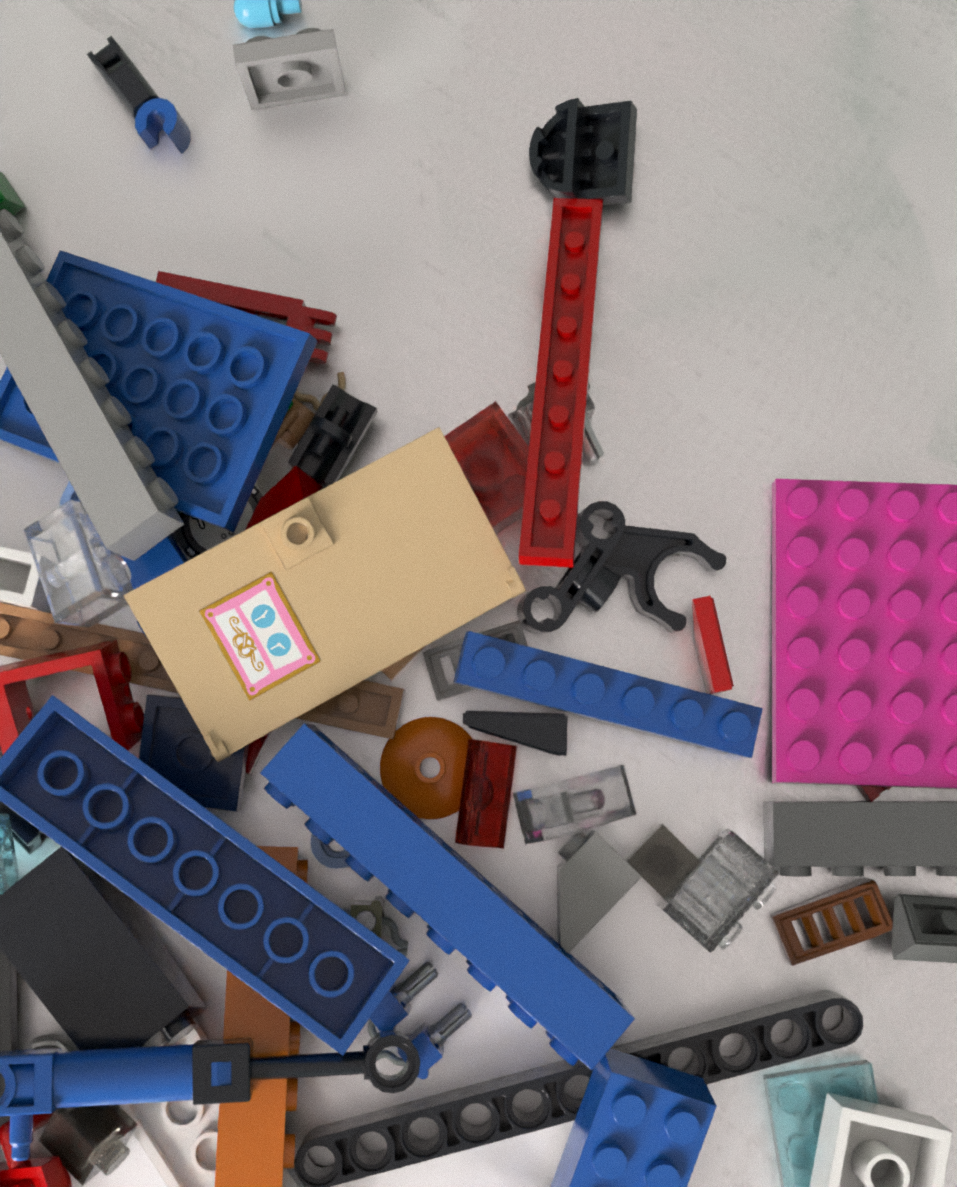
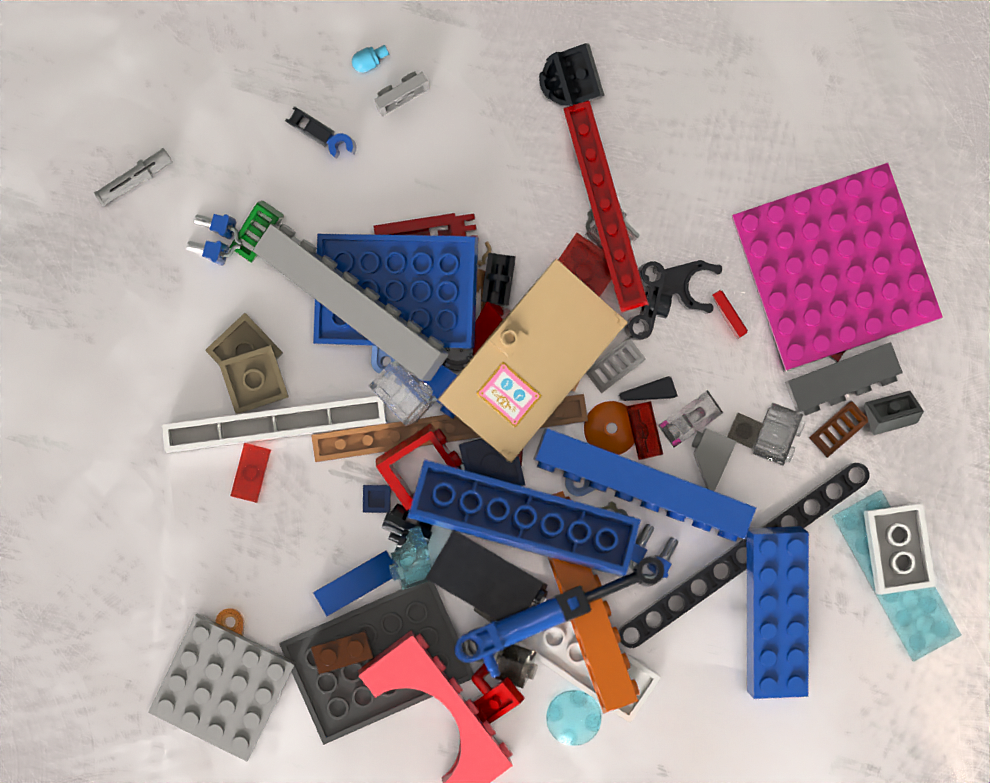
camera: 25 degrees left, 5 degrees up
blue plate [453,631,763,758] -> none

